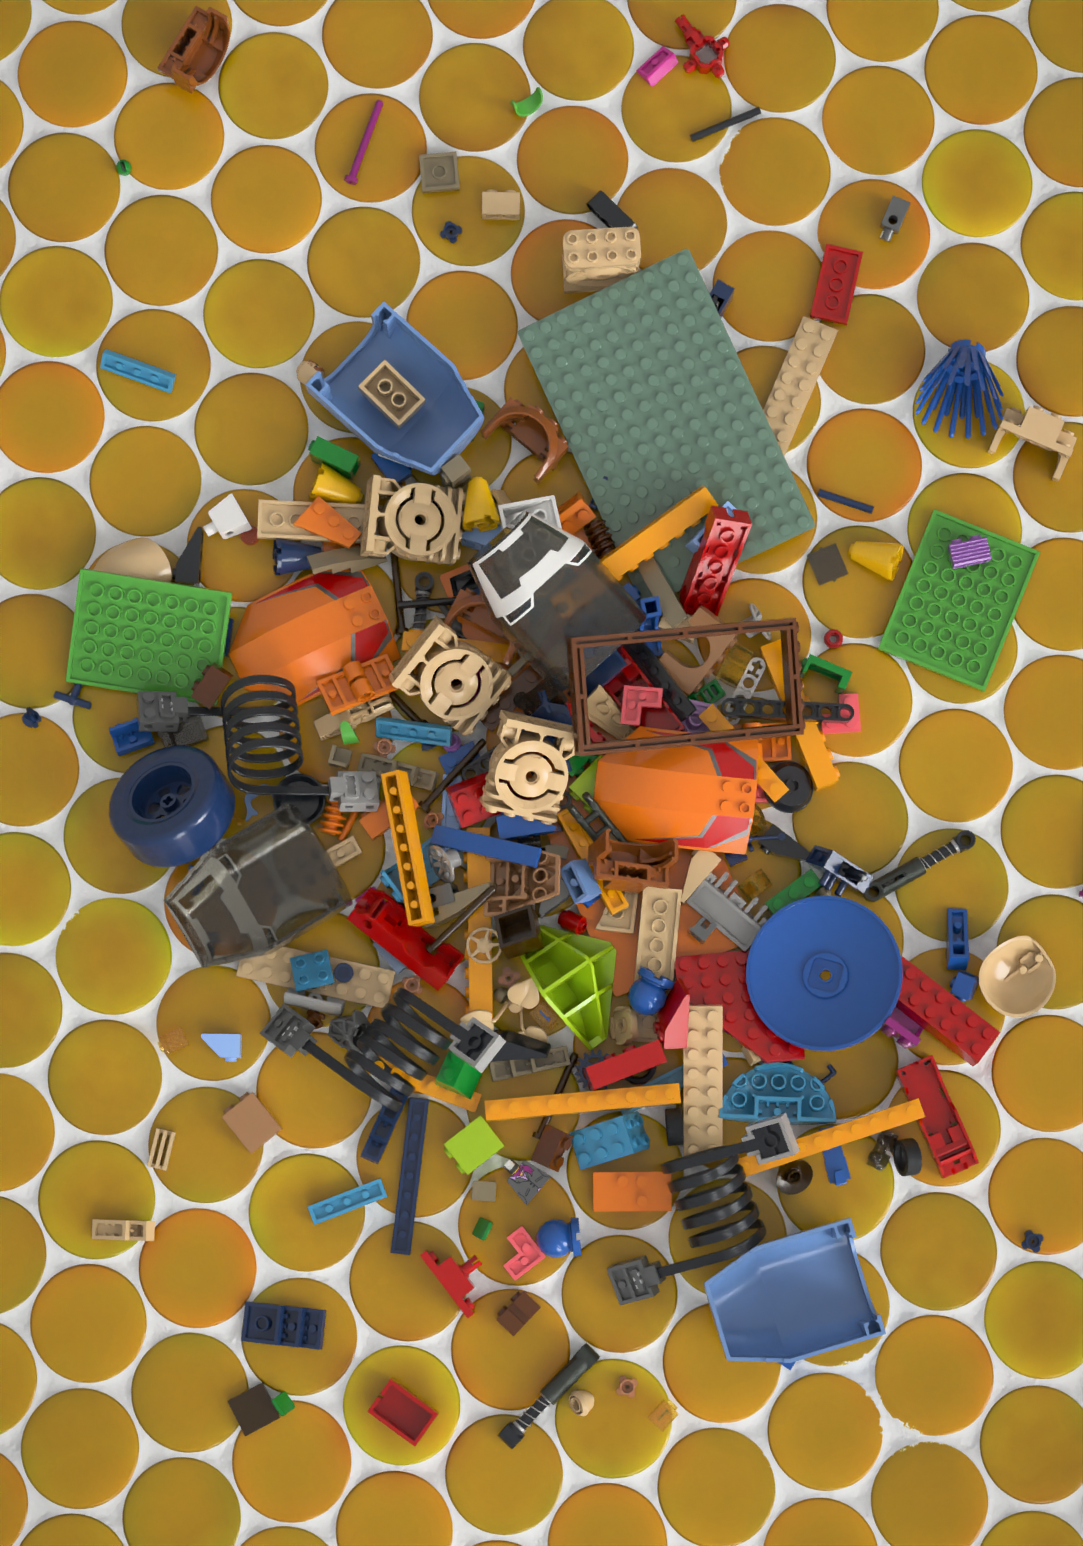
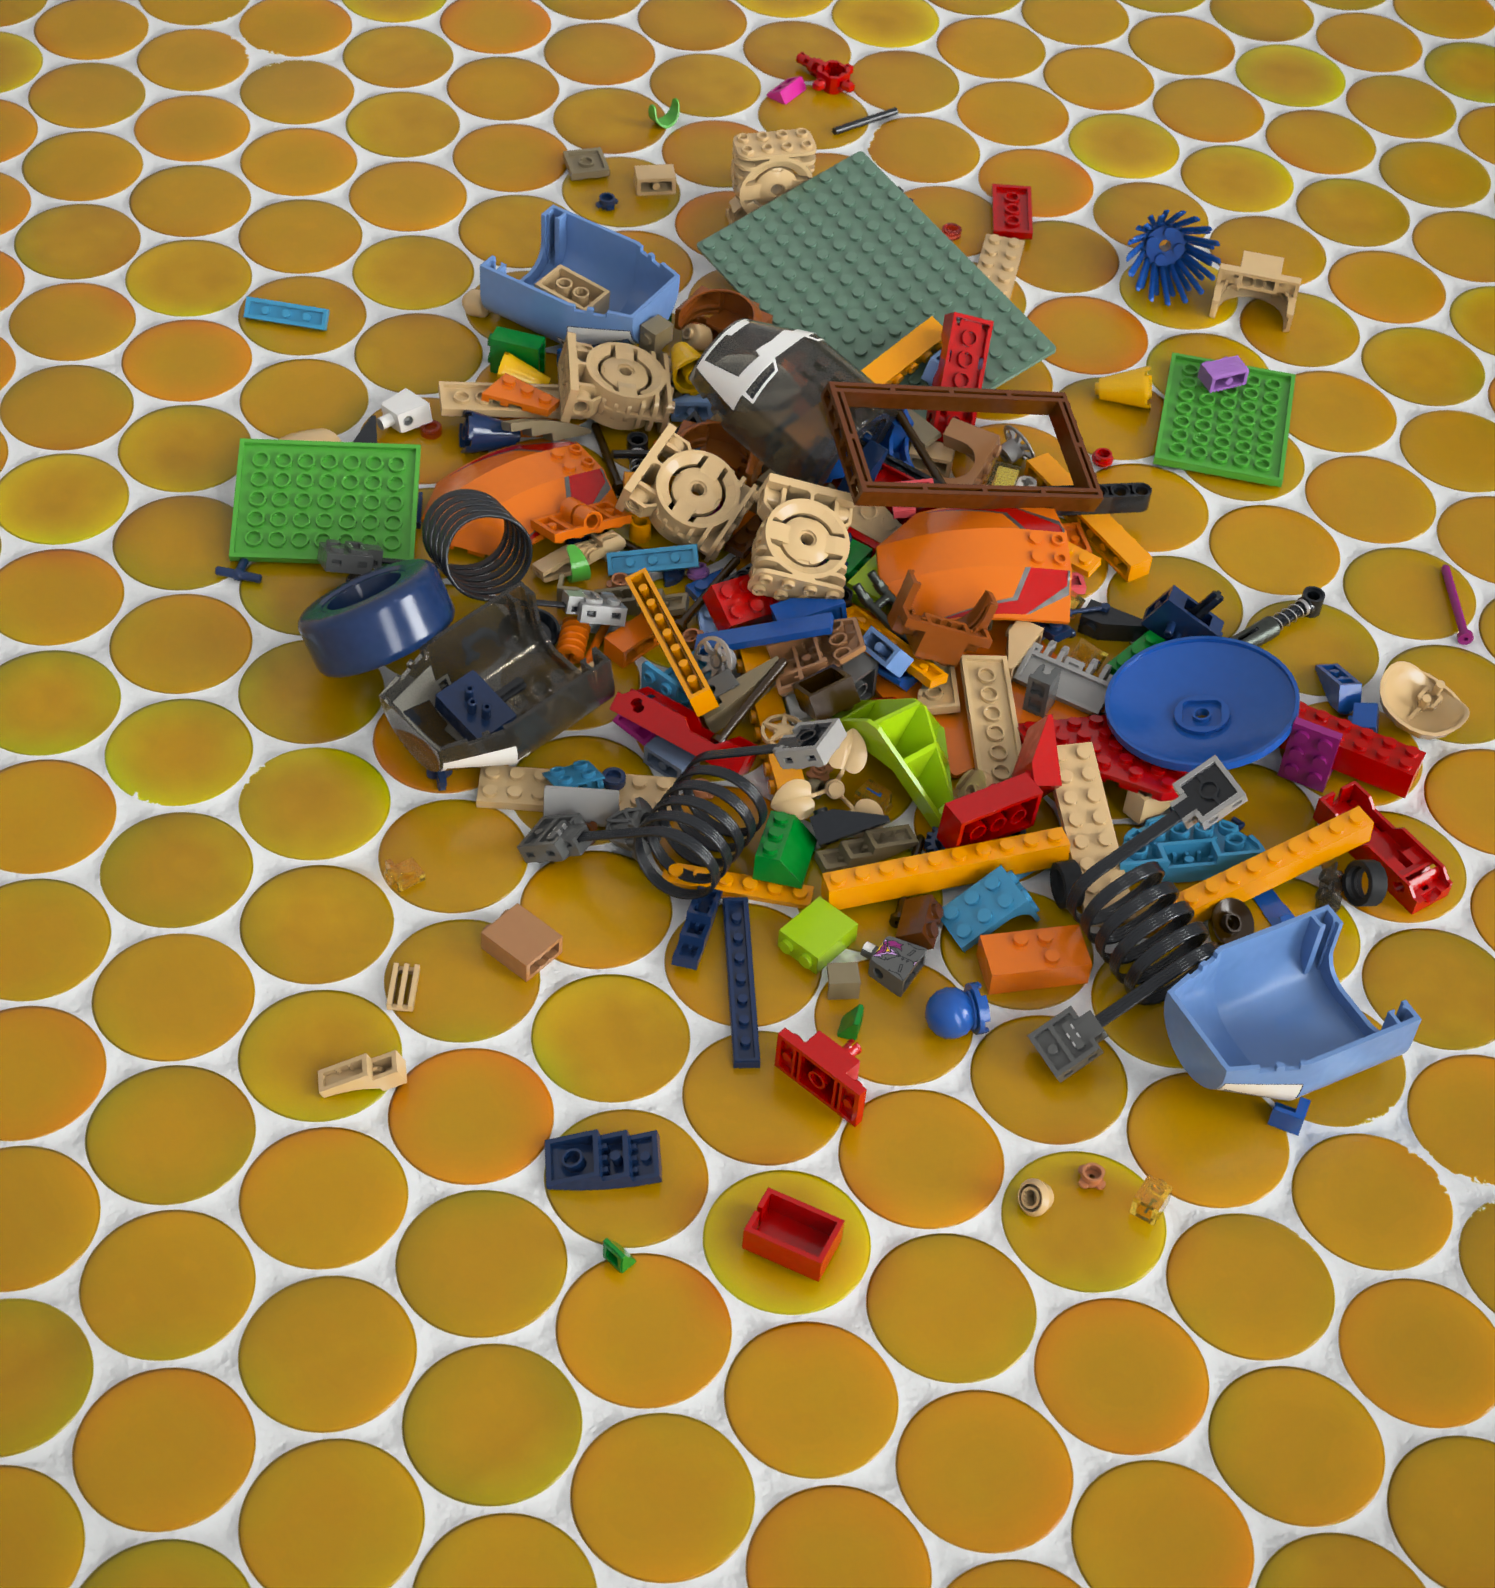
camera: 15 degrees left, 35 degrees down
dark blue plate [22,707,41,728] -> none
blue bracket [109,717,155,756] -> none
green hinge [116,160,132,176] -> none
dark orange piece [157,6,231,94] -> none
reddish brown brick [191,662,233,709] -> none
light blue slope [201,1034,242,1062] -> none
dark brown tile [228,1382,281,1436] -> none
dark azure plate [308,1178,388,1225] -> none
magenta bar [344,100,383,185] -> none
reddish brown brick [497,1291,541,1336] -> none
piece [497,1343,600,1449] -> none
coral plate [503,1226,546,1281] -> none
blue tile [628,966,675,1015] -> none
black piece [764,761,813,813] -> none
green panel [800,654,853,694] -> none
clear smoke piece [807,543,849,586] -> none
dark blue bar [818,489,874,514] -> none
coral plate [821,693,861,734] -> none
dark grey torso [880,196,910,242] -> none
none -> dark blue piece [435,670,527,753]
none -> tan head [682,322,713,352]
none -> dark brown bar [889,409,946,484]
none -> clear red tile [942,223,962,241]

